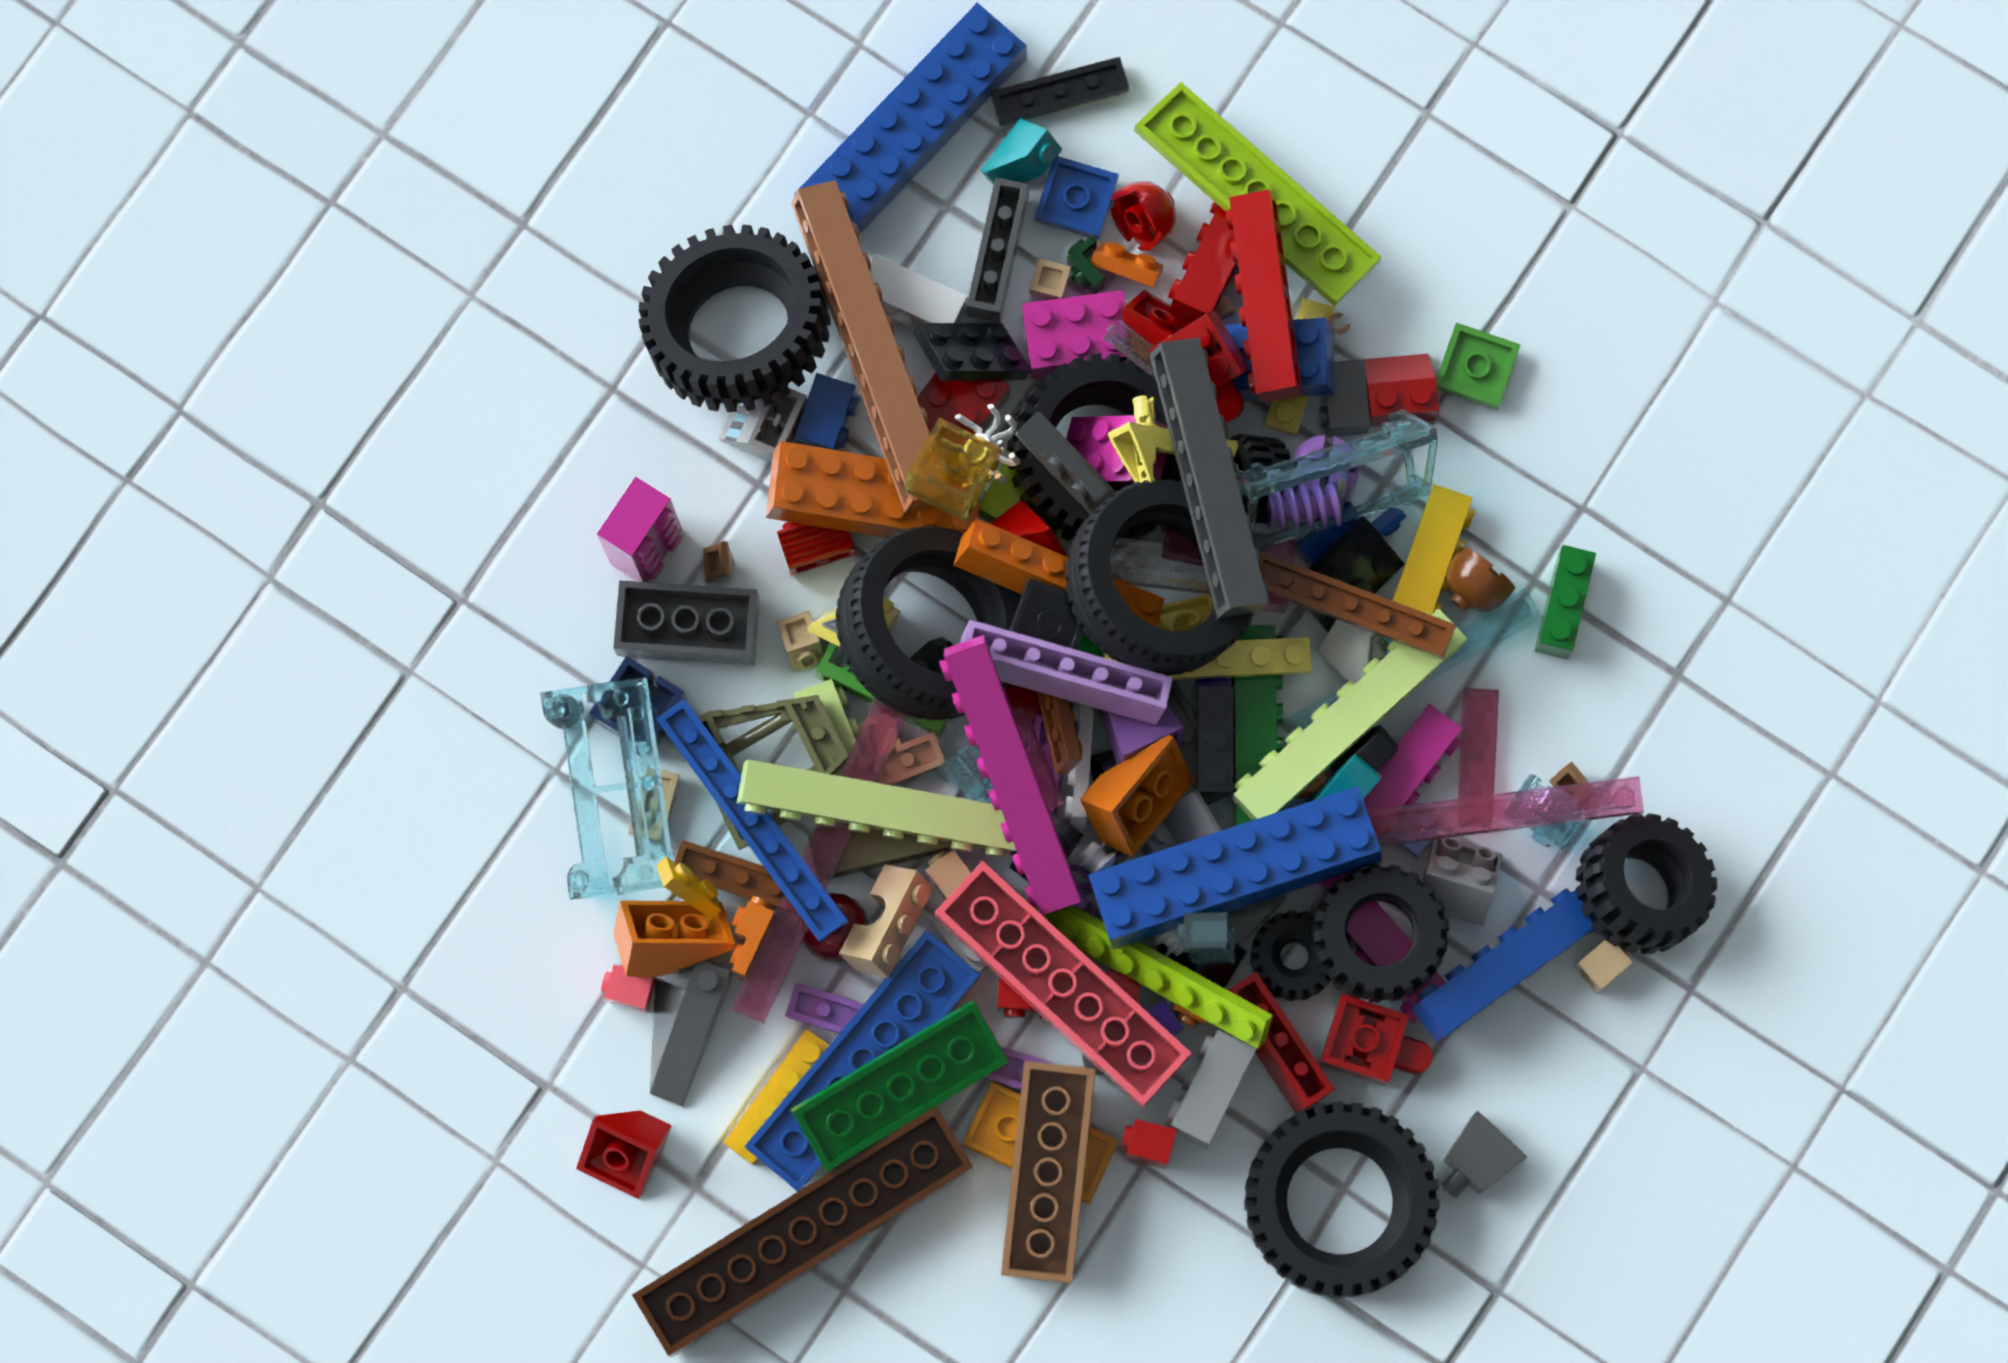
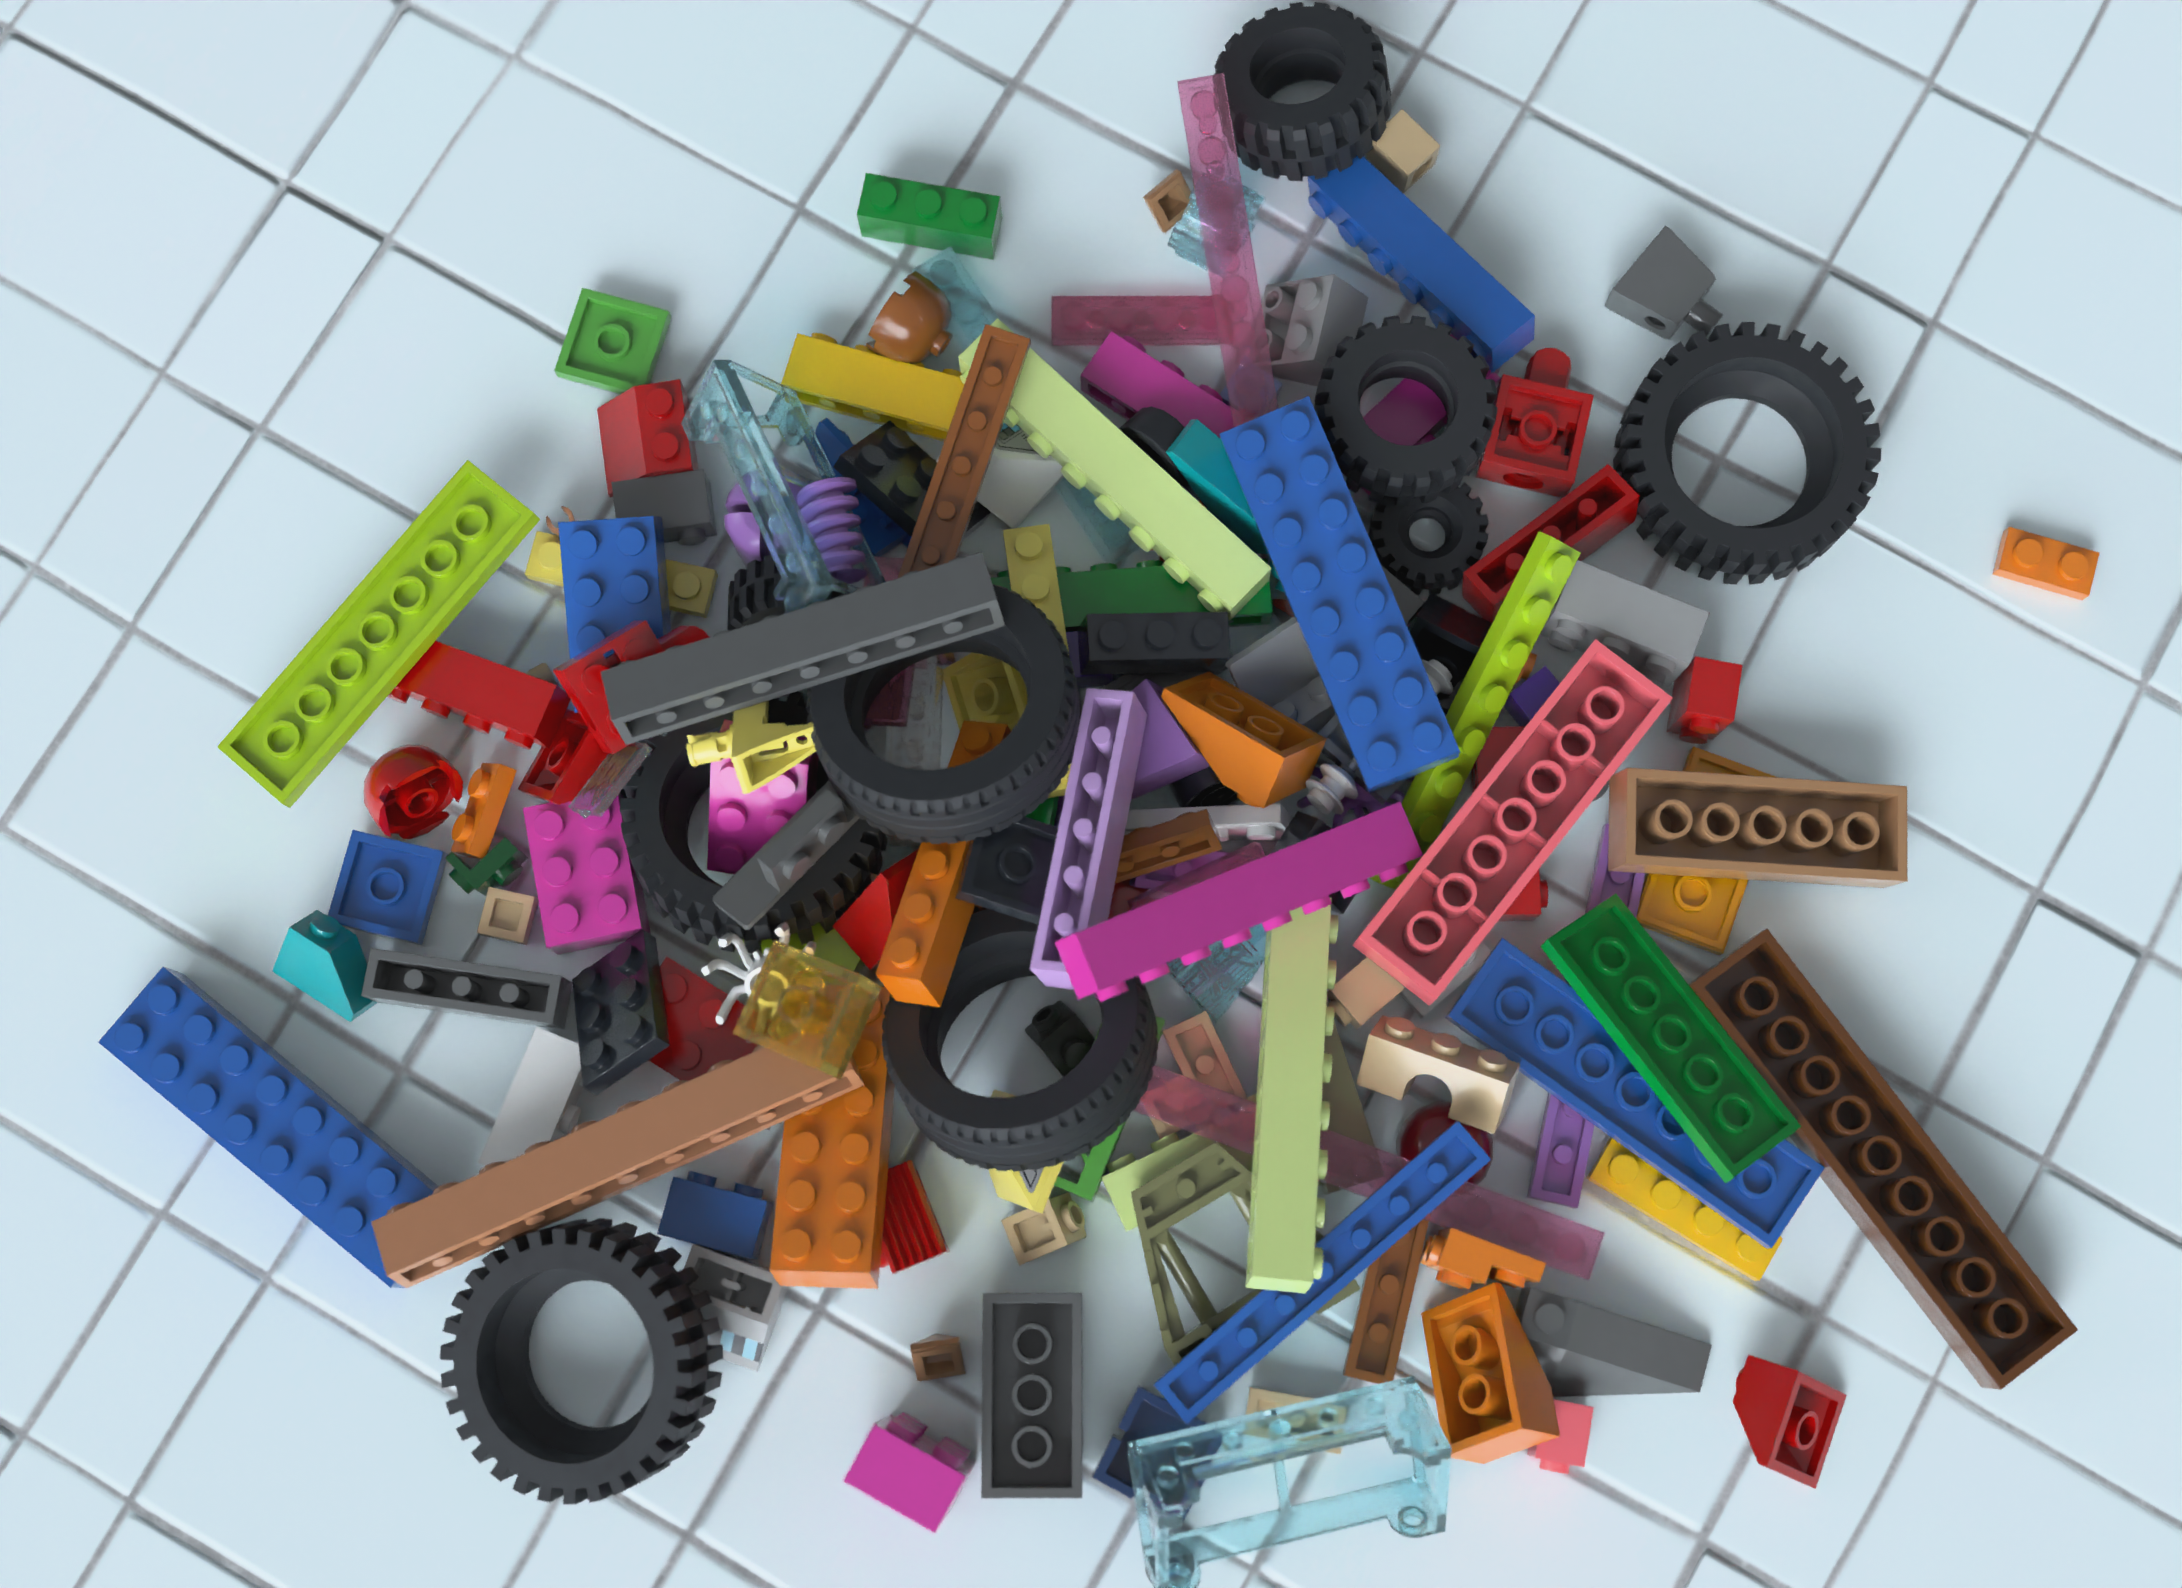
camera: 95 degrees left, 0 degrees up
yellow plate [656,857,722,919] -> none
black plate [990,57,1129,126] -> none
clear light blue piece [1178,912,1235,964] -> none
red brick [1226,189,1303,403] -> none

